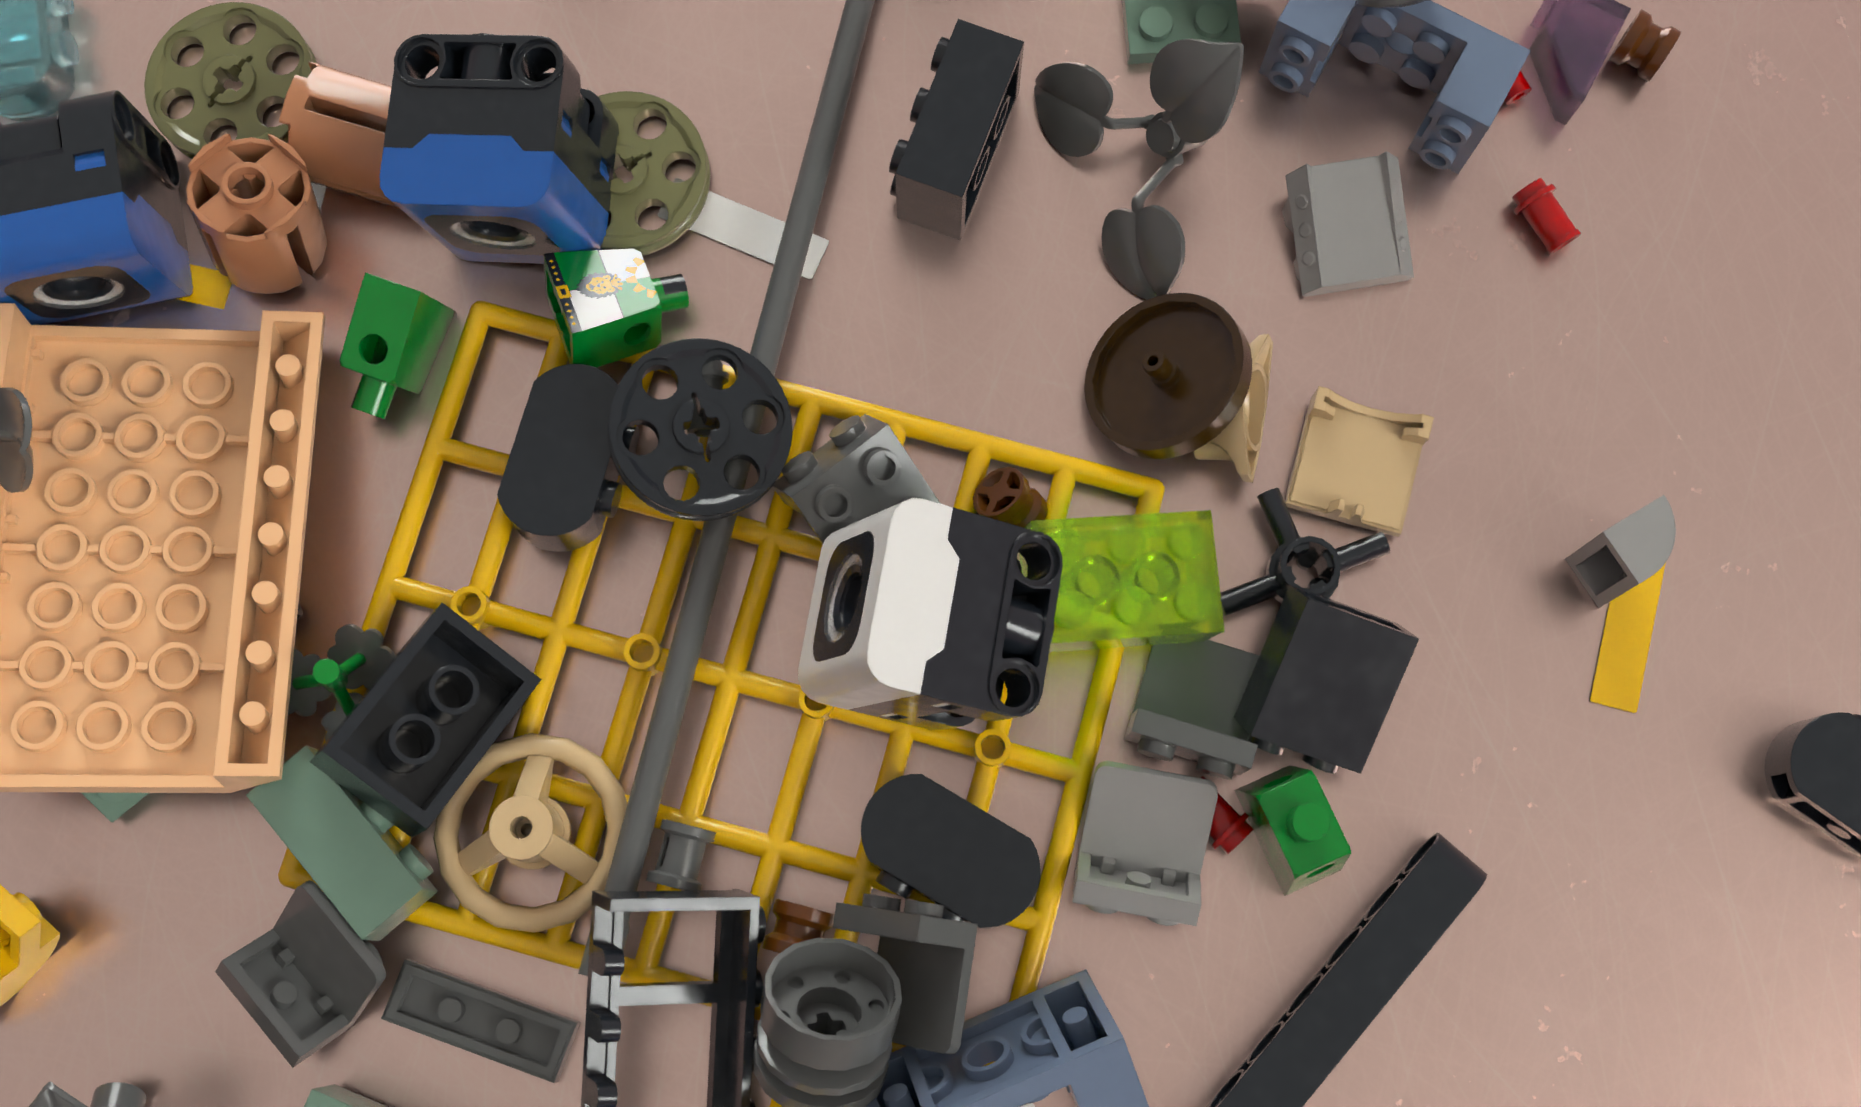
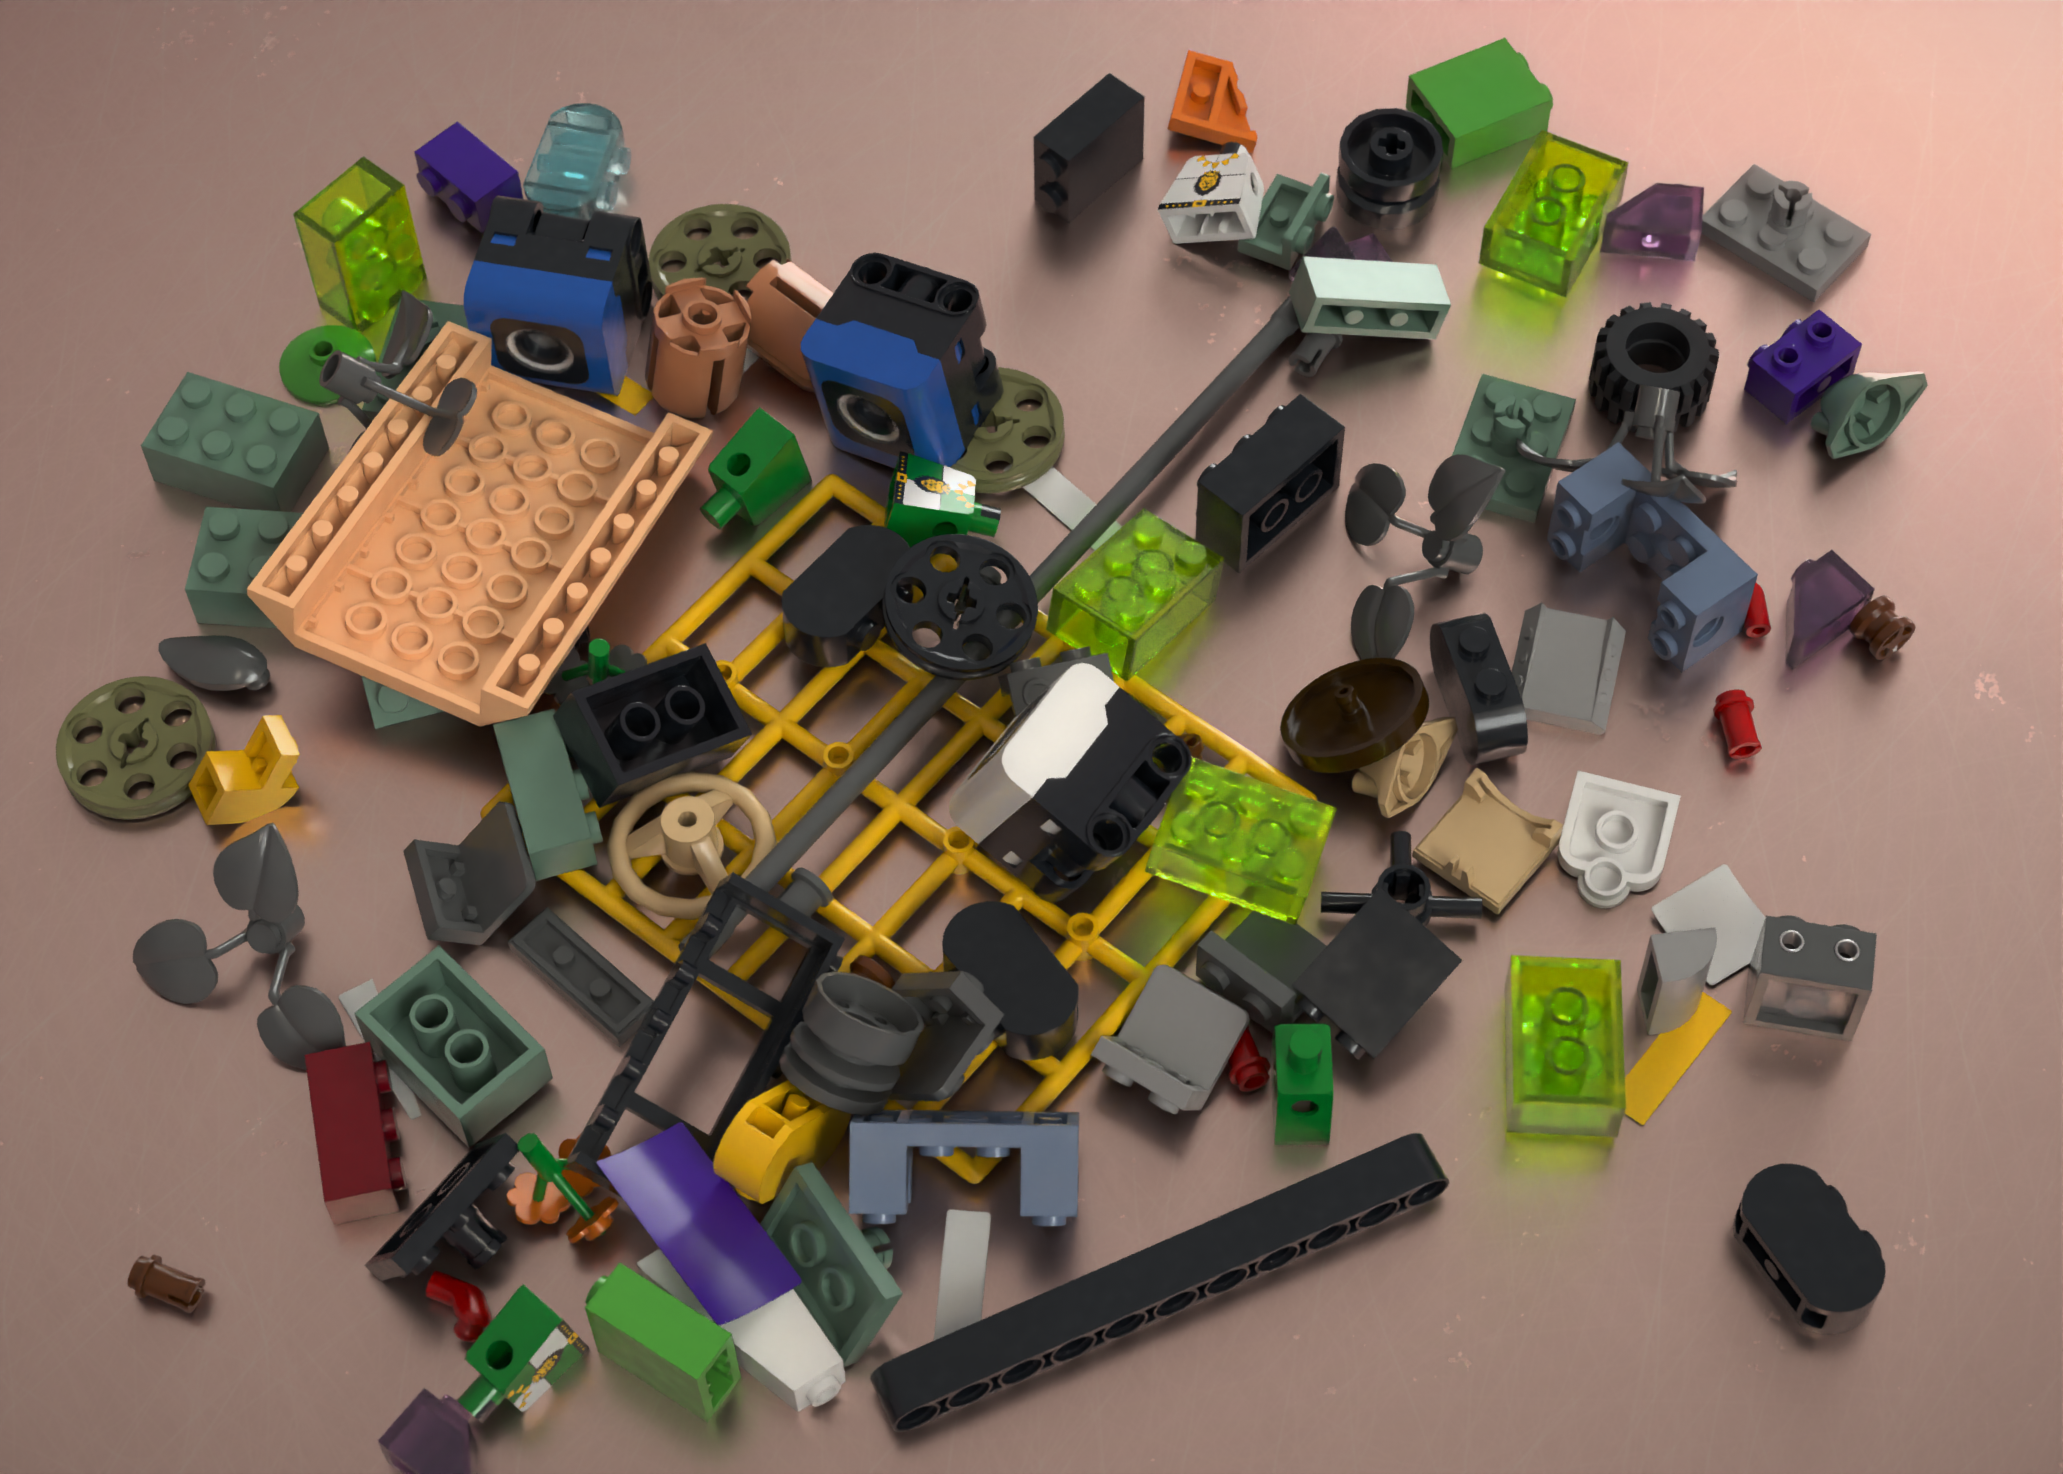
camera: 25 degrees right, 20 degrees down
none -> clear neon green brick [1046,508,1225,681]
none -> black brick [1430,613,1528,765]
none -> clear neon green brick [1504,955,1626,1137]
none -> white plate [1557,770,1681,909]
none -> white sticker [1651,864,1766,985]
none -> dark grey piece [1743,915,1877,1042]

